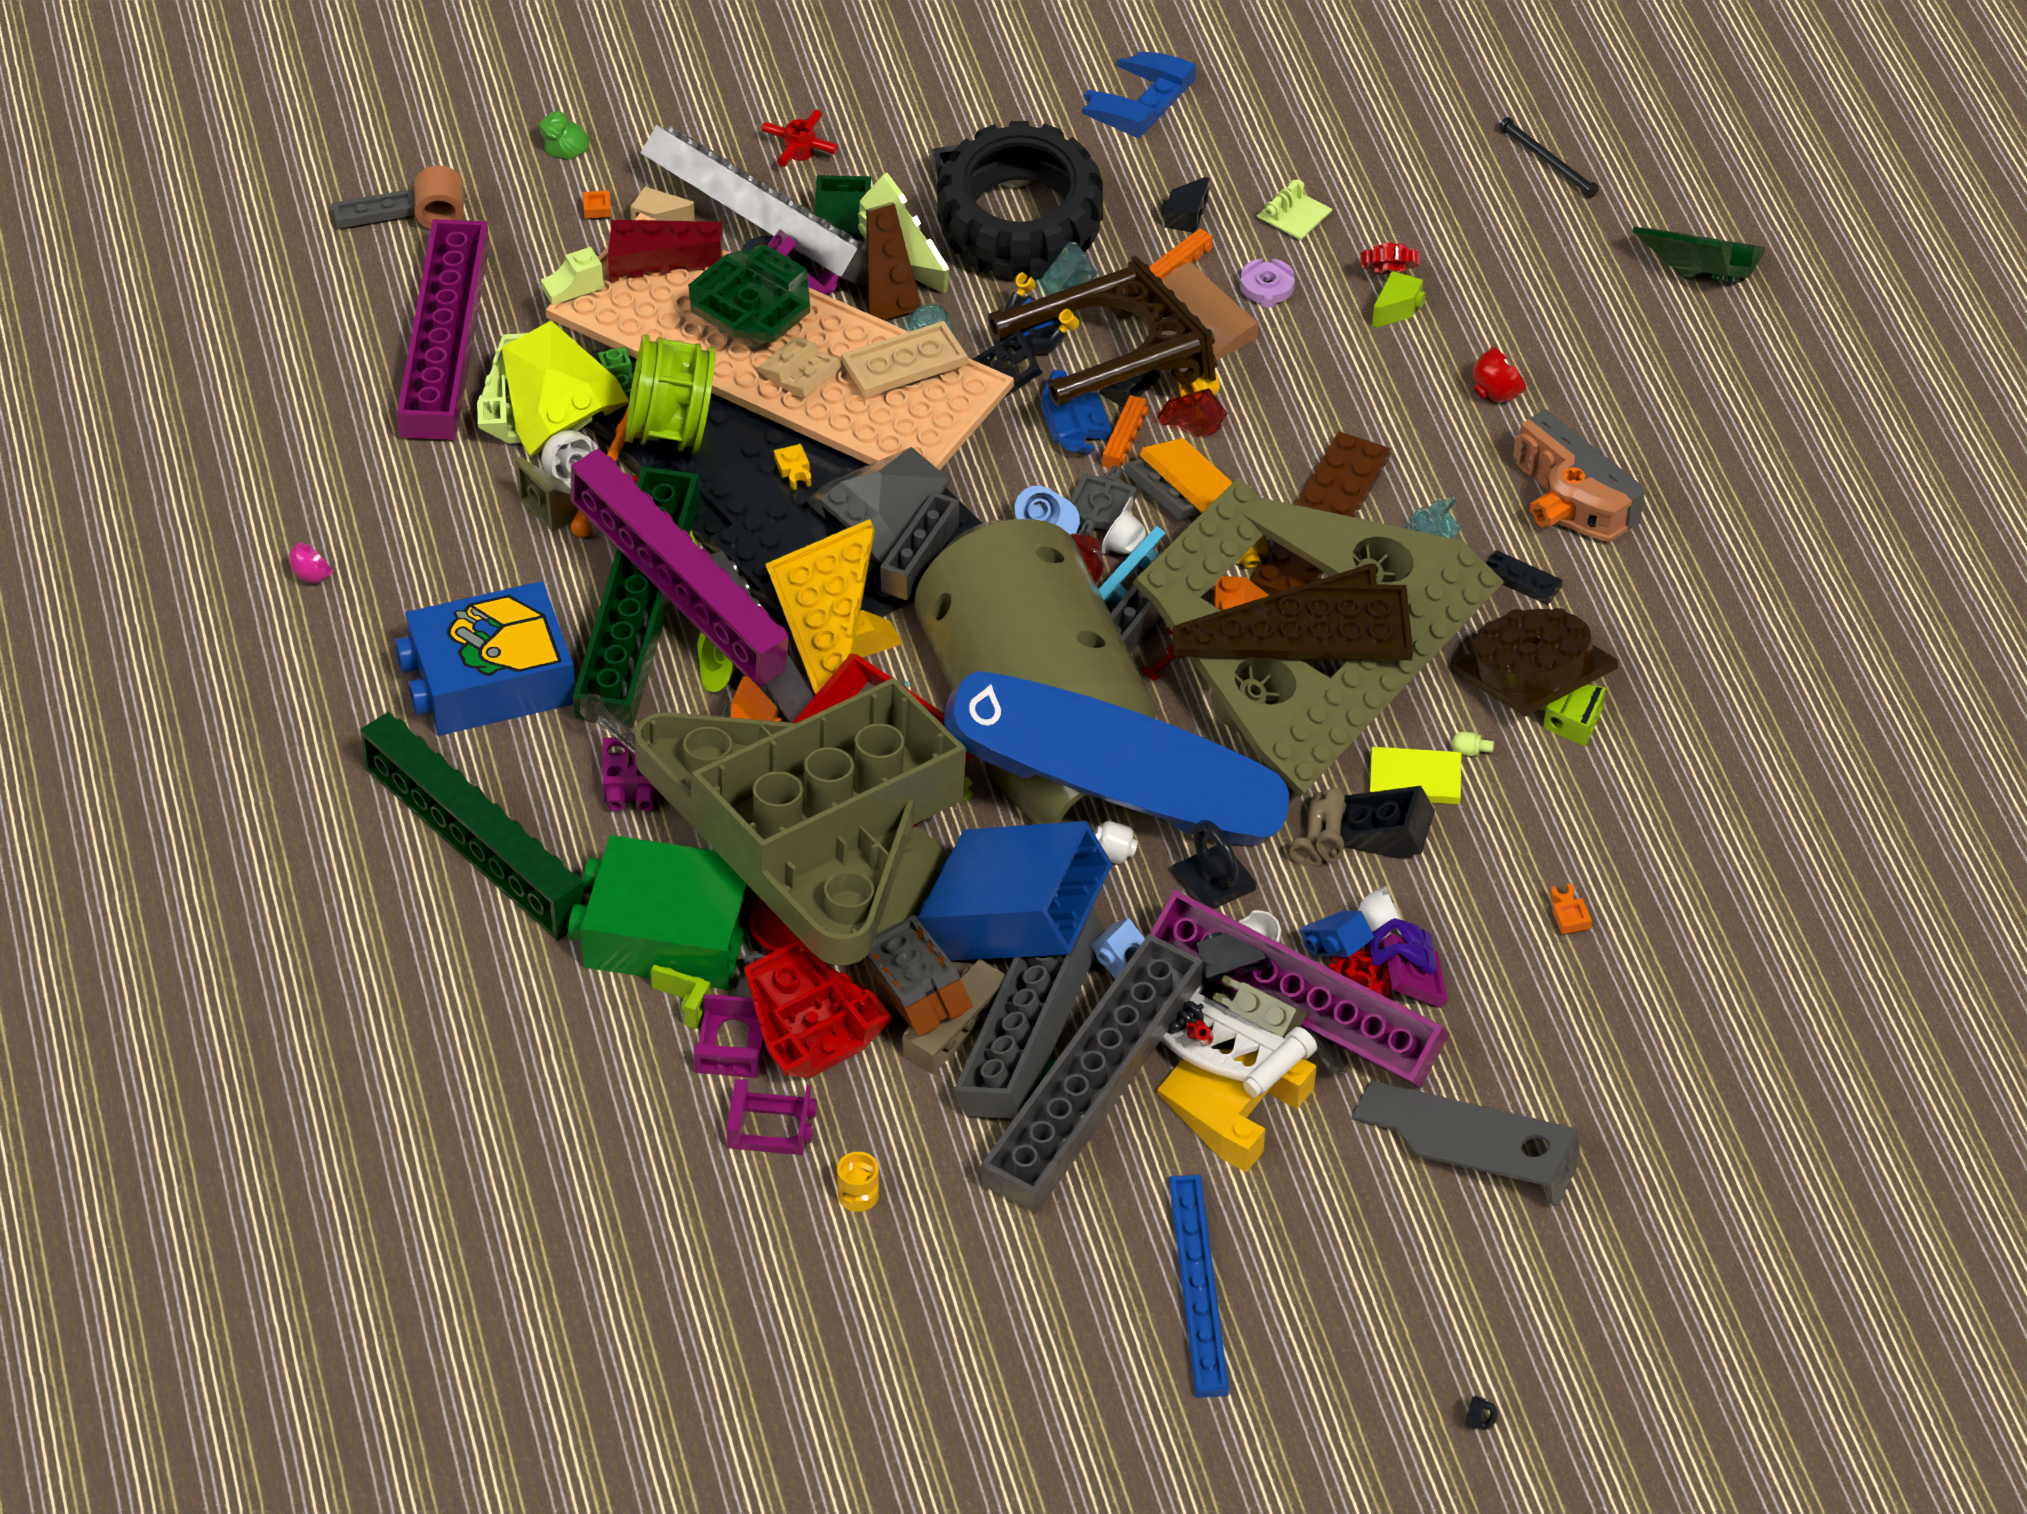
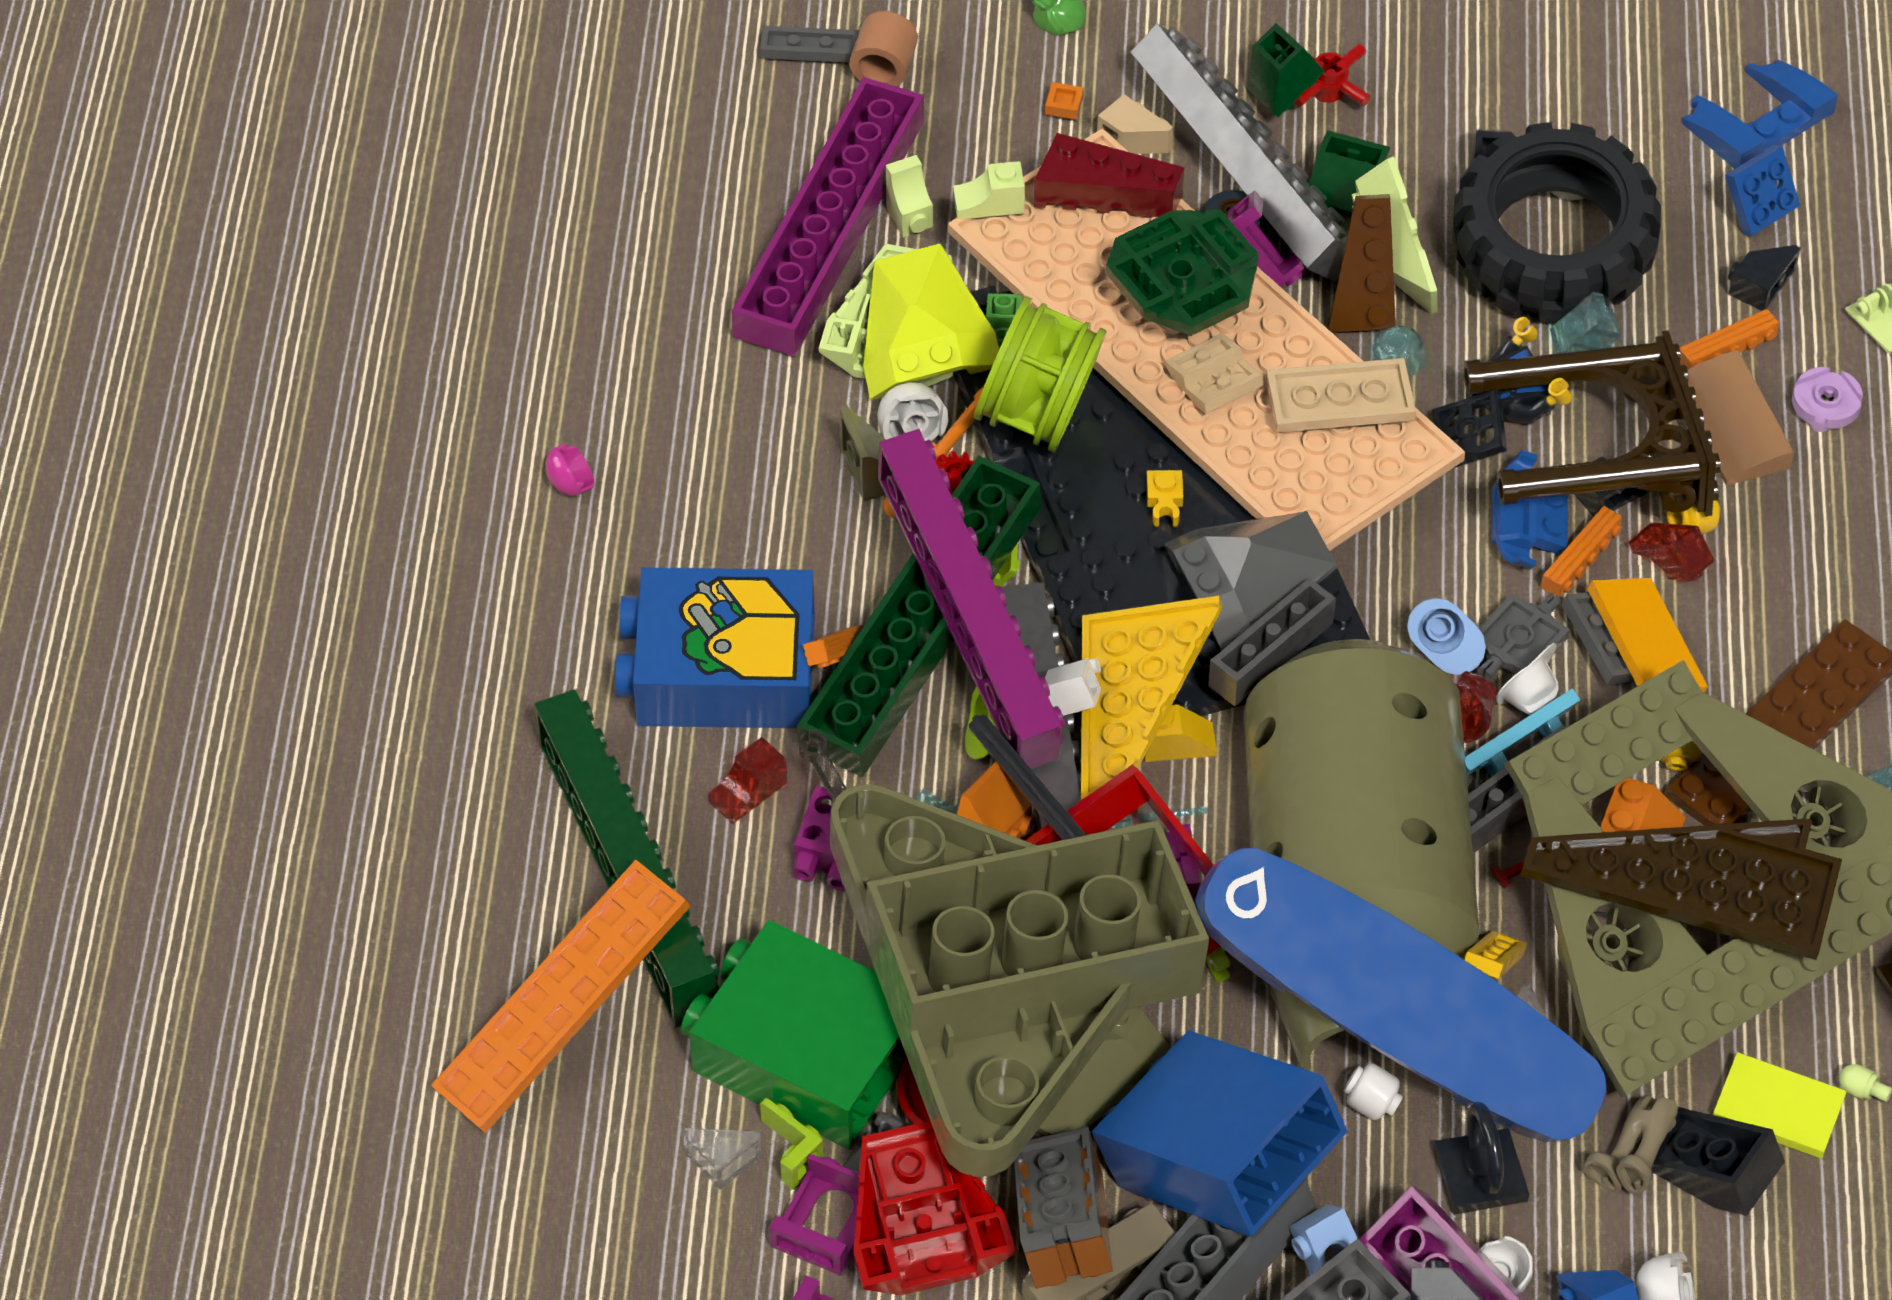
camera: 20 degrees right, 5 degrees up
none -> orange plate [431,860,691,1134]
none -> clear slope [683,1128,762,1189]
none -> clear red arch [708,737,787,824]
none -> orange piece [803,623,866,668]
none -> yellowish green arch [886,155,933,237]
none -> black axle [968,715,1086,840]
none -> white brick [1045,658,1101,716]
none -> dark green slope [1248,23,1325,118]
none -> yellow plate [1464,930,1527,979]
none -> blue plate [1725,145,1800,236]

